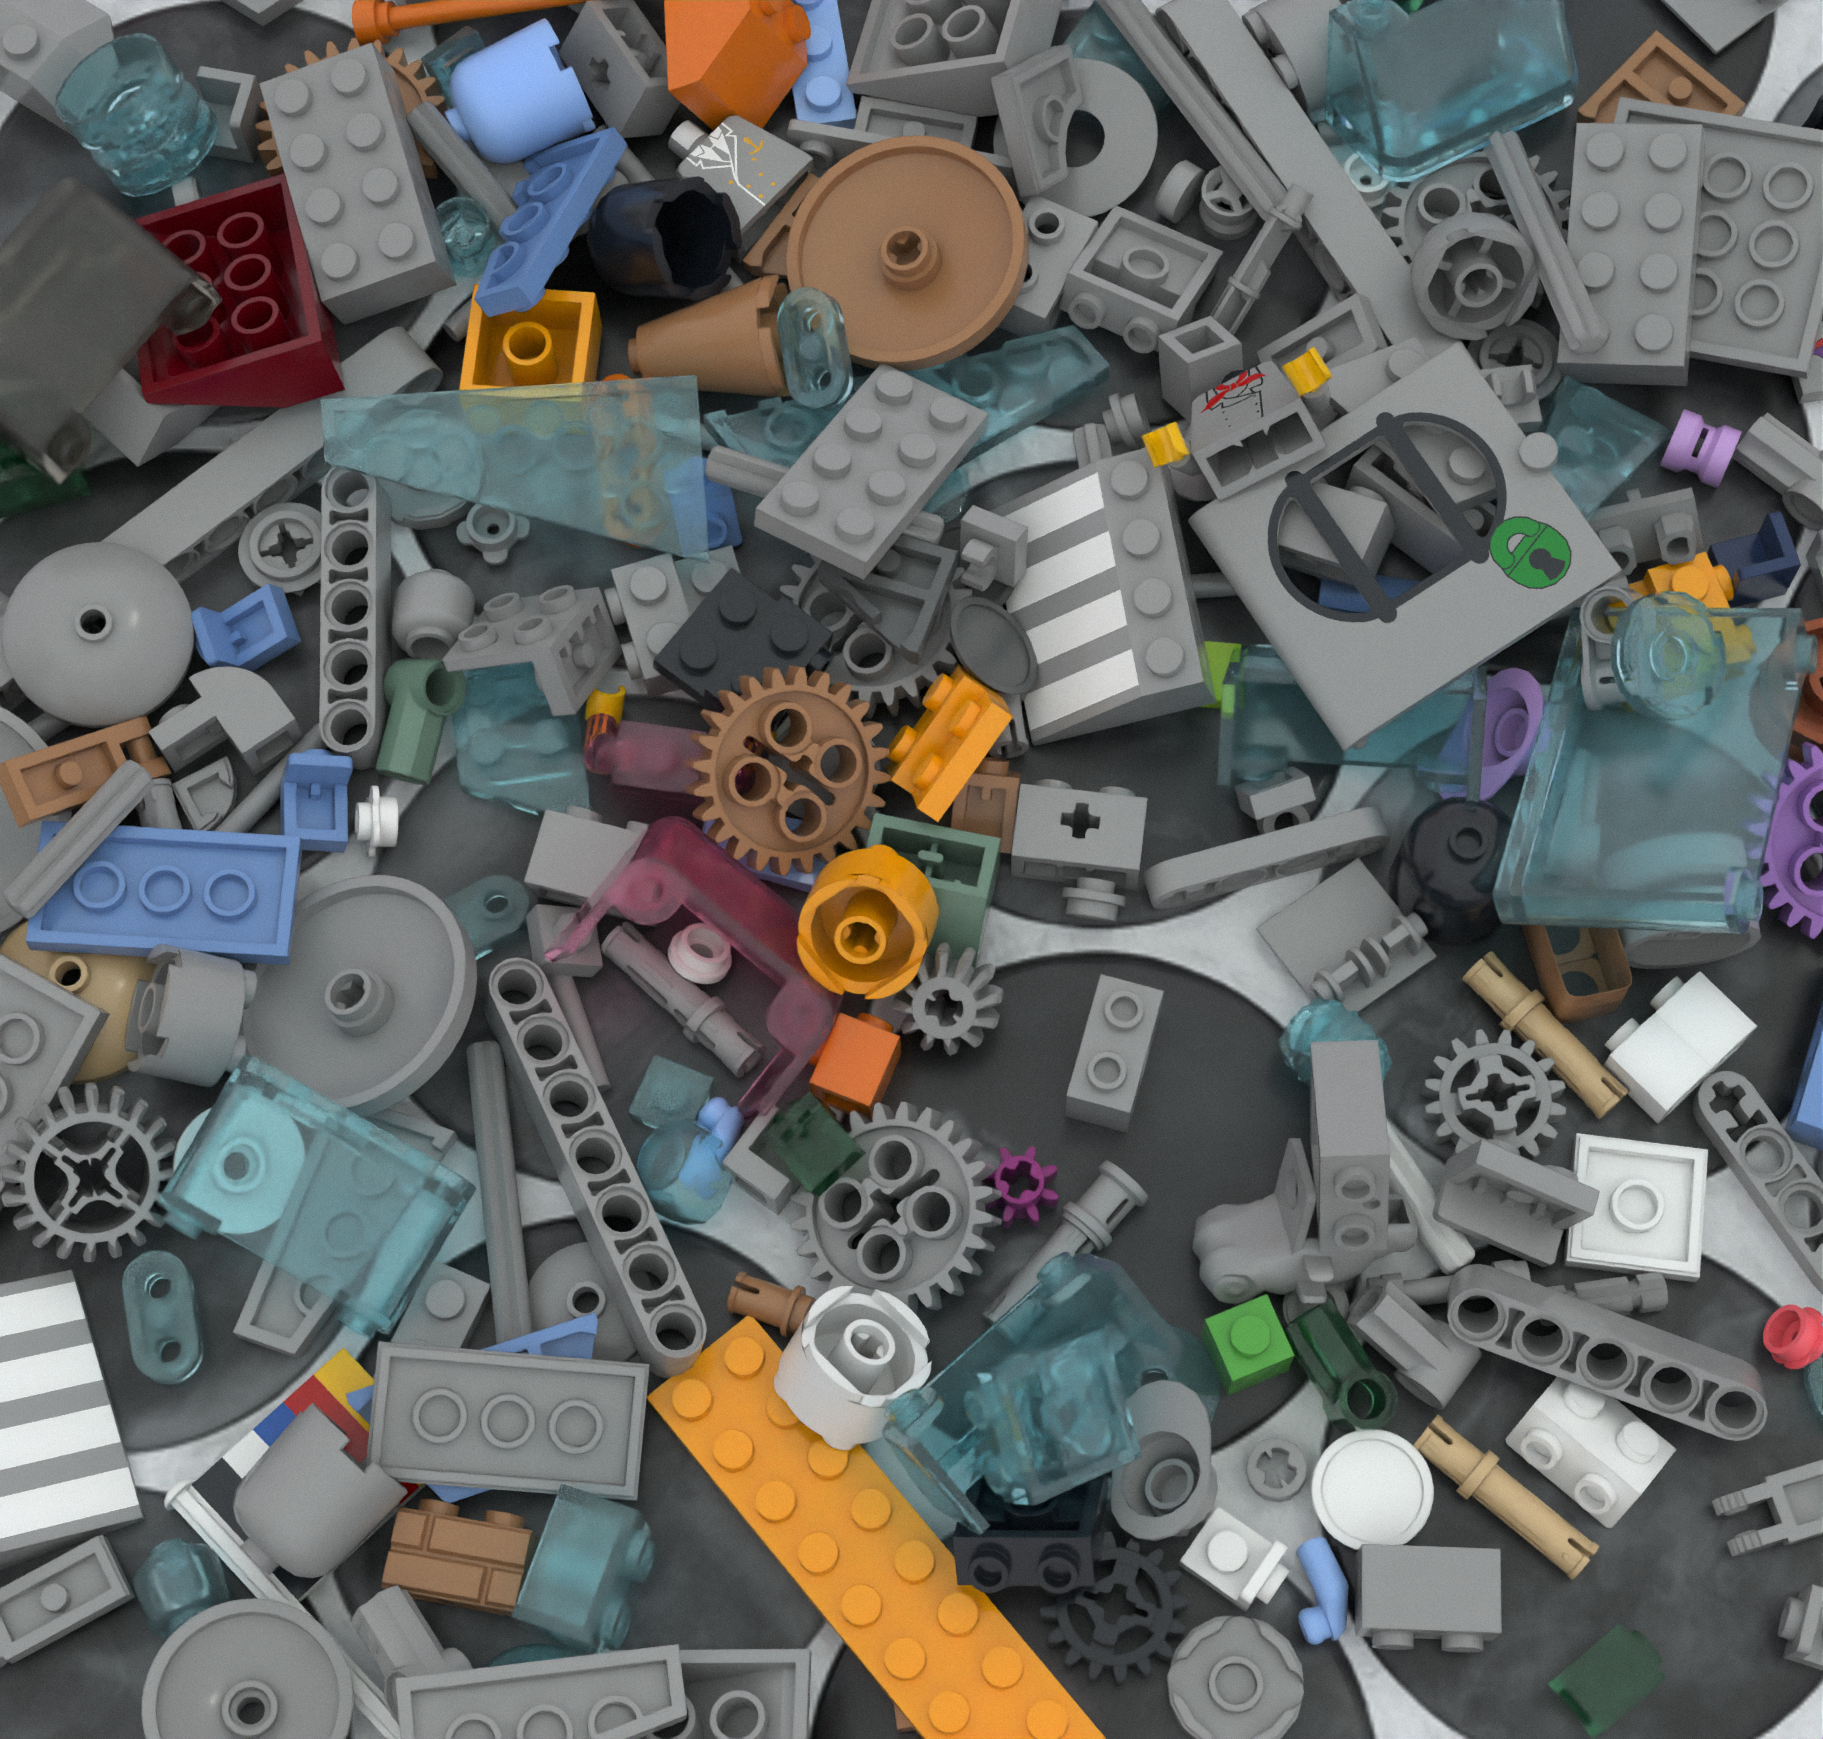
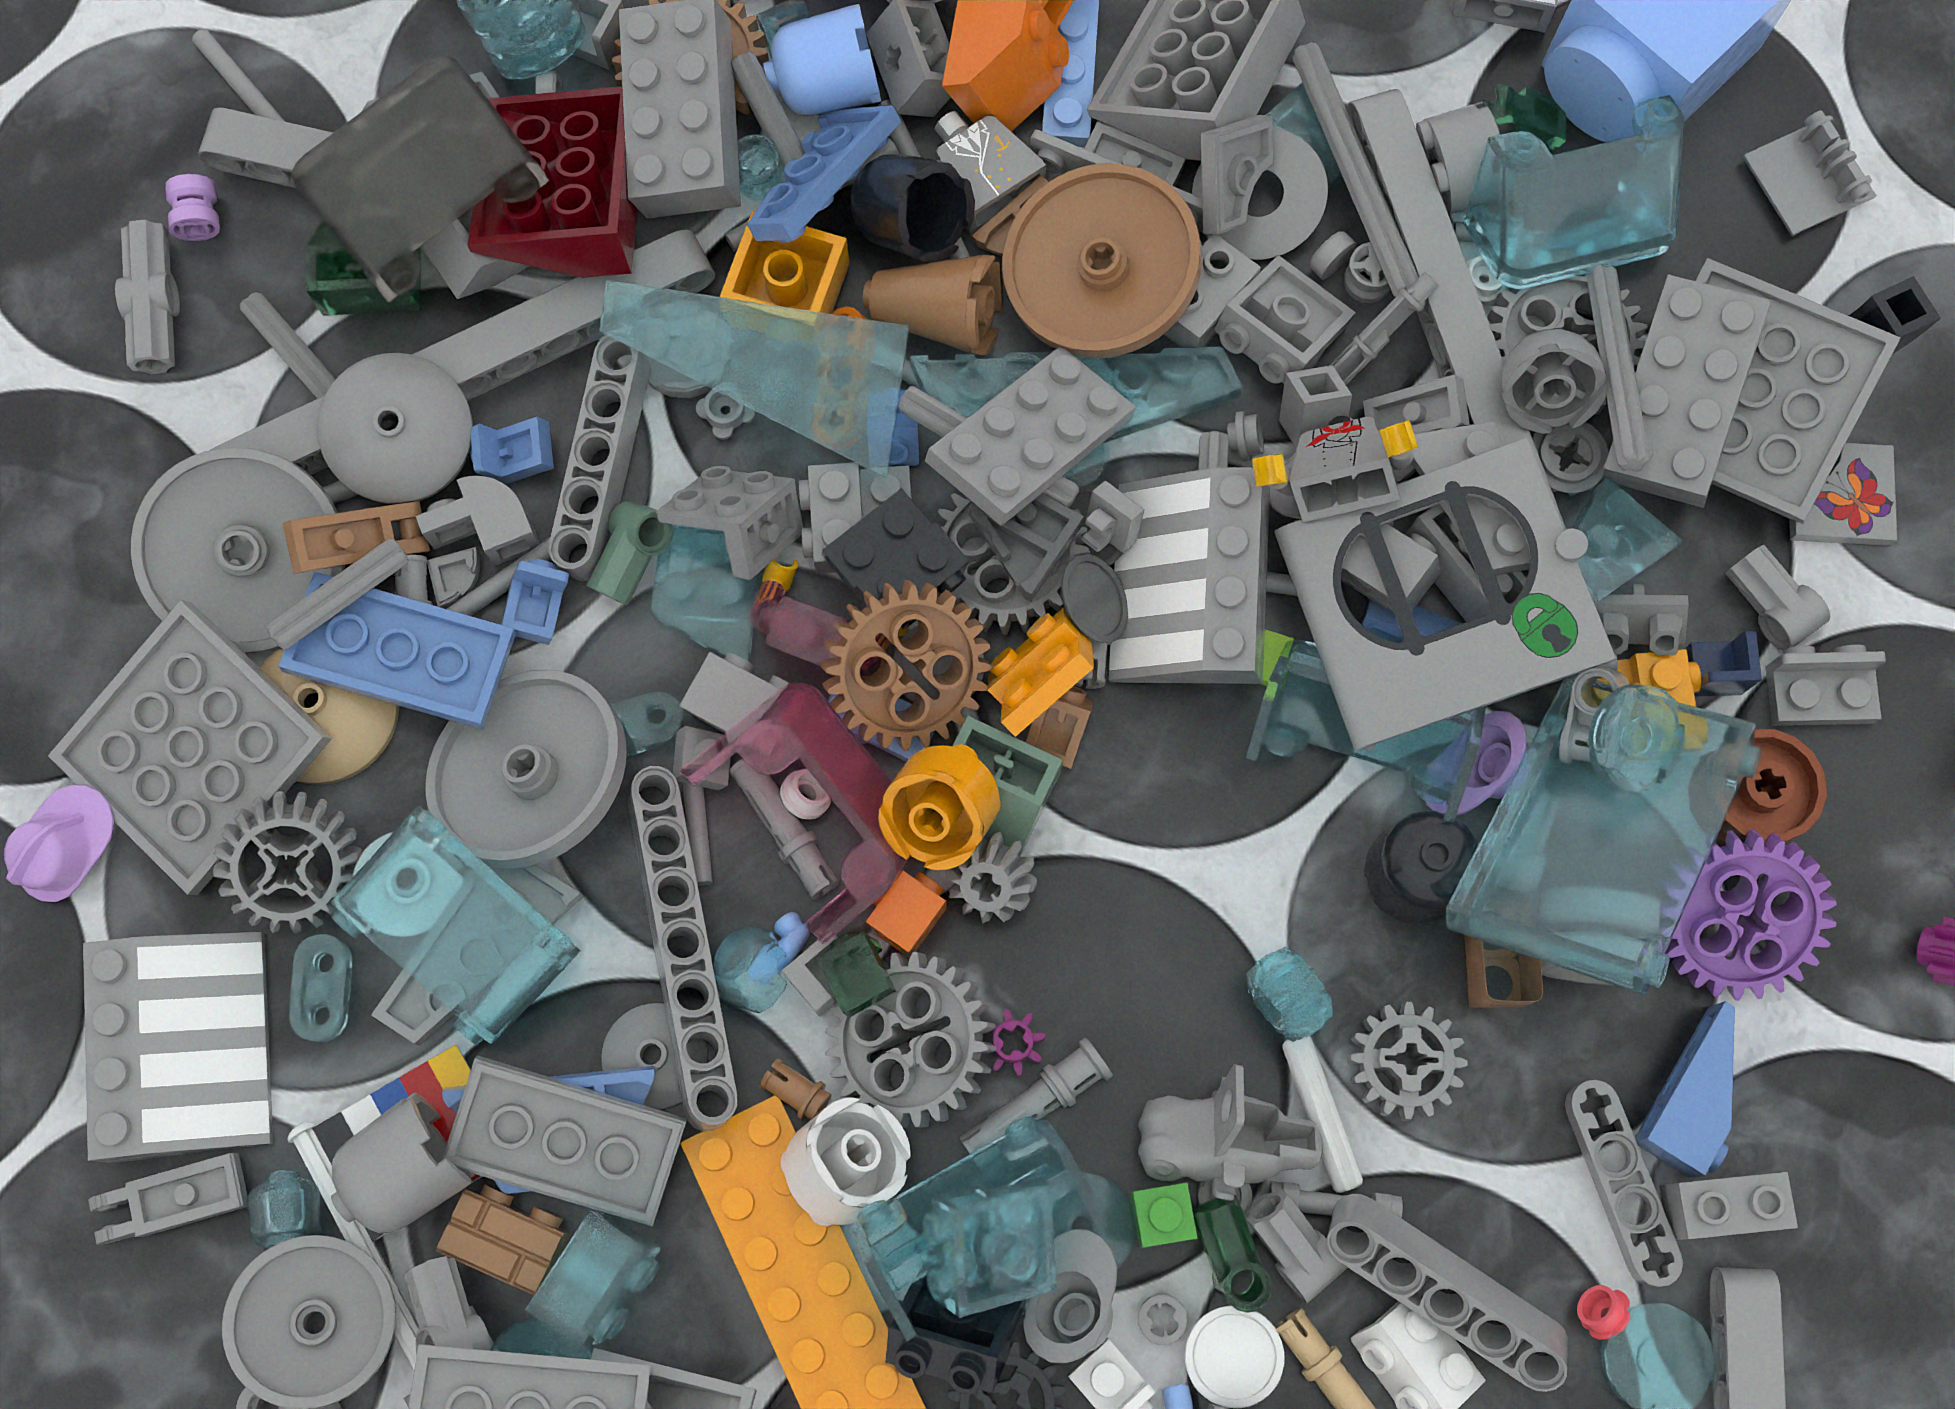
camera: 10 degrees right, 5 degrees up
light grey brick [125,944,257,1087] -> none
light grey gear [238,502,321,596] -> none
white plate [354,786,398,857] -> none
light grey plate [373,1259,492,1380] -> none
light grey head [391,569,475,659] -> none
light grey axle [466,1041,533,1344] -> none
clear light blue plate [628,1054,715,1142] -> none
clear light blue plate [777,287,853,412] -> none
light grey brick [1011,779,1148,891] -> none
light grey plate [1062,877,1126,922] -> none
light grey brick [1065,974,1164,1133] -> none
light grey beam [1143,807,1390,909] -> none
light grey tile [1234,766,1316,835] -> none
light grey hinge [1256,858,1437,1029] -> none
light grey window [1310,1040,1390,1252] -> none
light grey bracket [1432,1139,1600,1267] -> none
tan pin [1462,950,1630,1120] -> none
light grey tile [1478,364,1542,433] -> none
light grey axle [1539,1272,1668,1326] -> none
white tile [1563,1133,1708,1282] -> none
medium nougat wing [1577,30,1746,123] -> none
white brick [1603,971,1757,1123] -> none
lavender wheel [1660,409,1742,489] -> none

